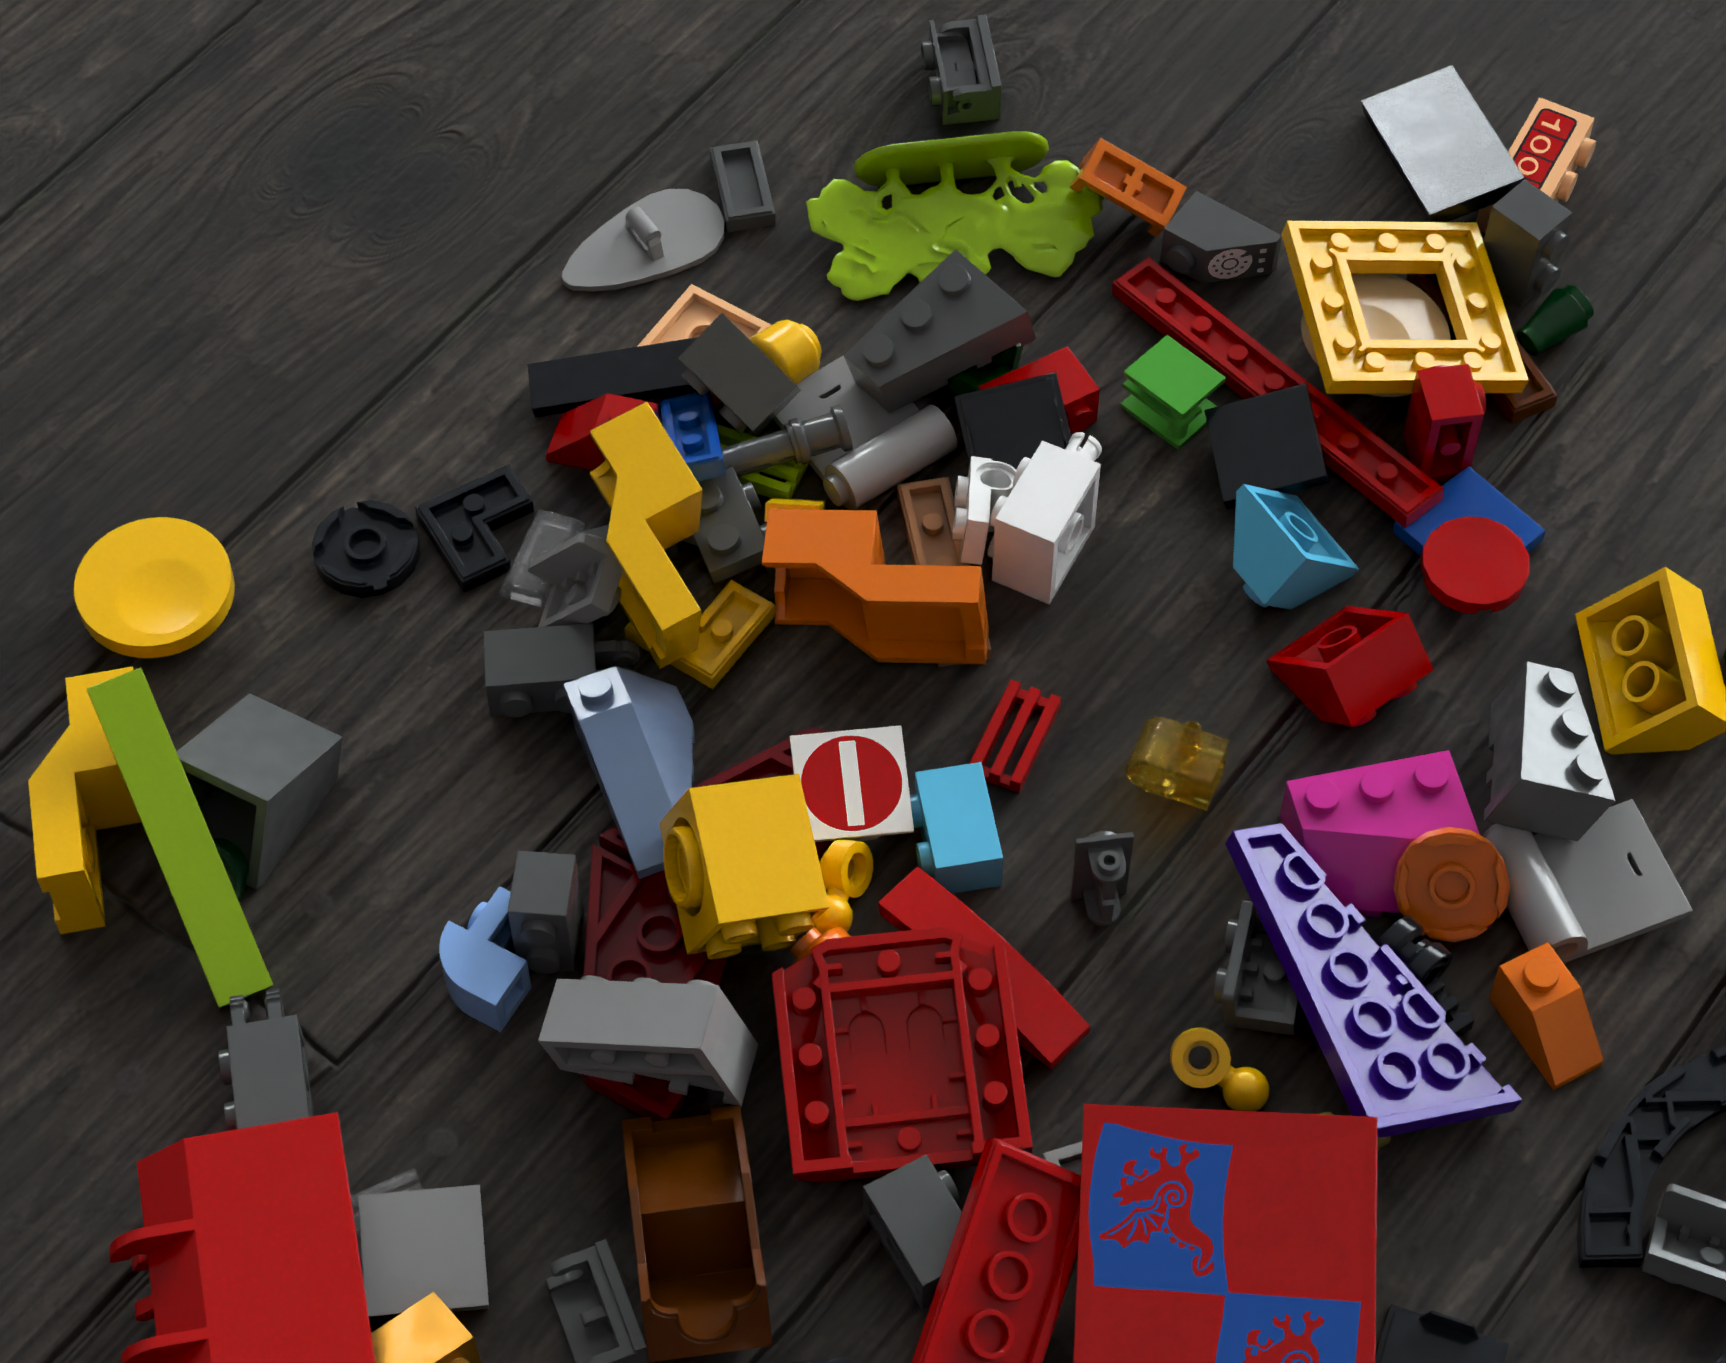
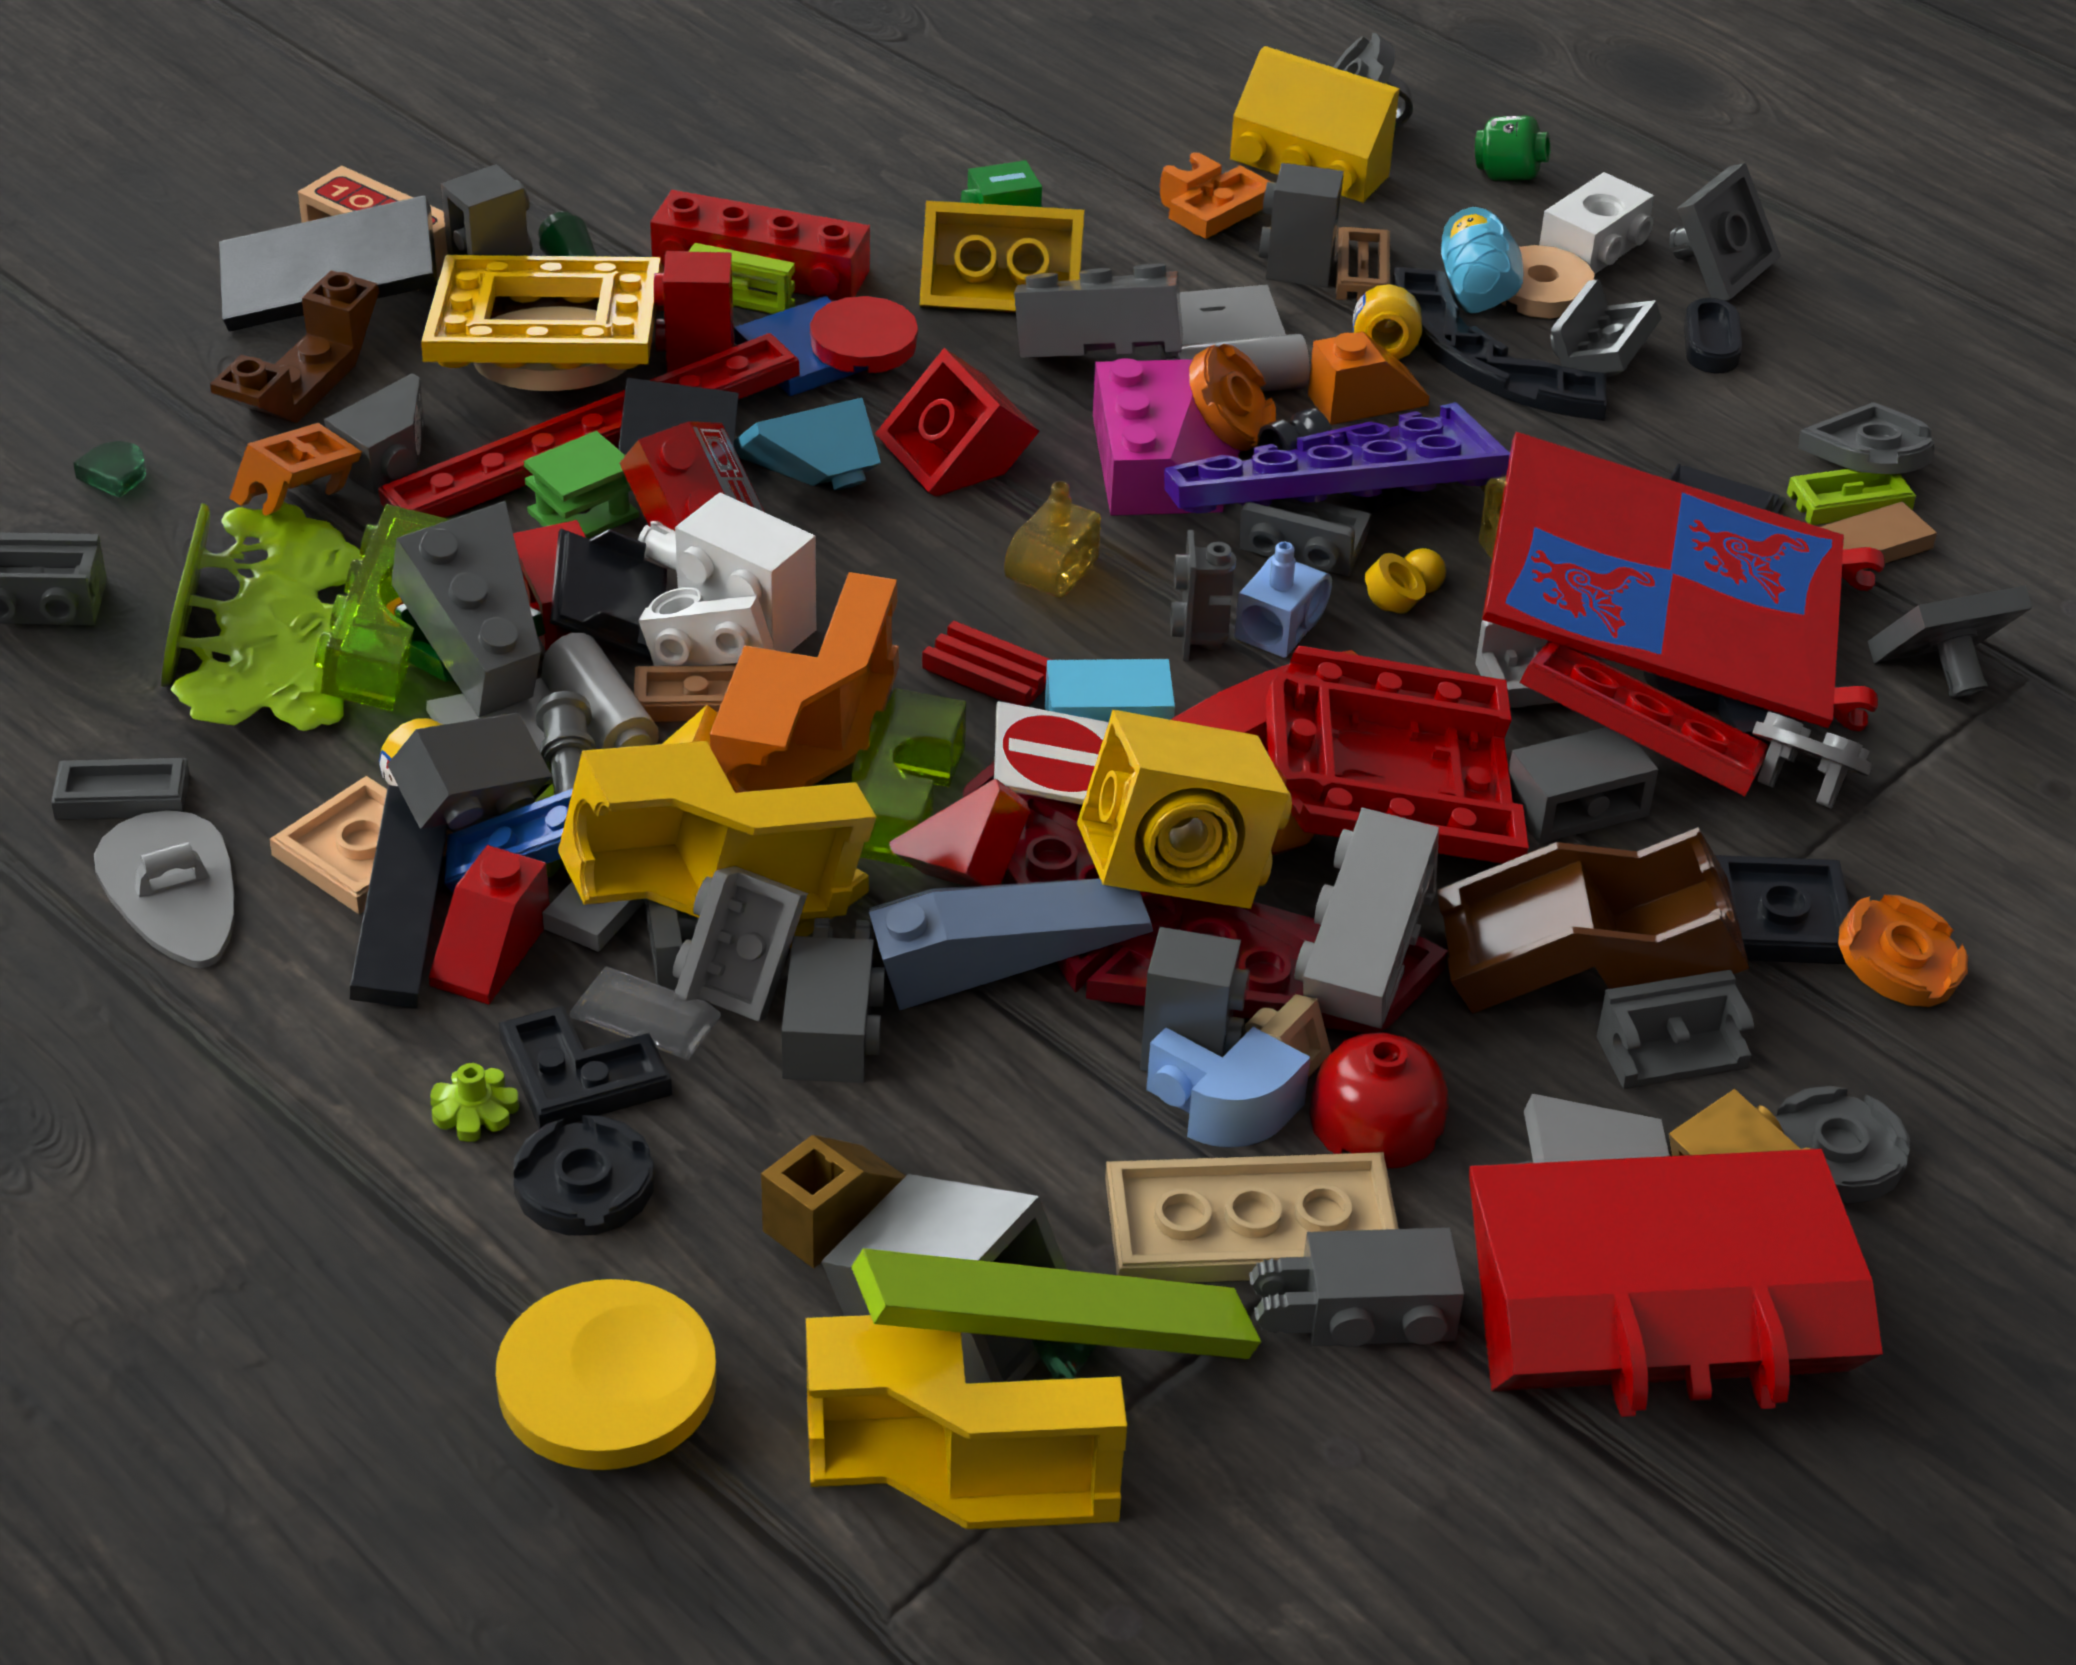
camera: 85 degrees left, 15 degrees down
none -> clear green tile [73,441,146,498]
none -> reddish brown slope [210,270,379,423]
none -> clear neon green arch [314,504,450,711]
none -> lime plant [430,1063,519,1142]
none -> red slope [619,421,764,531]
none -> red brick [650,190,870,300]
none -> lime tile [689,243,795,314]
none -> pearl gold slope [761,1135,906,1269]
none -> clear neon green arch [852,688,966,868]
none -> red slope [889,779,1030,887]
none -> tan tile [1105,1152,1399,1283]
none -> light blue piece [1234,542,1332,658]
none -> tan tile [1245,994,1331,1077]
none -> red cylinder [1309,1032,1449,1168]
none -> yellow head [1353,284,1422,360]

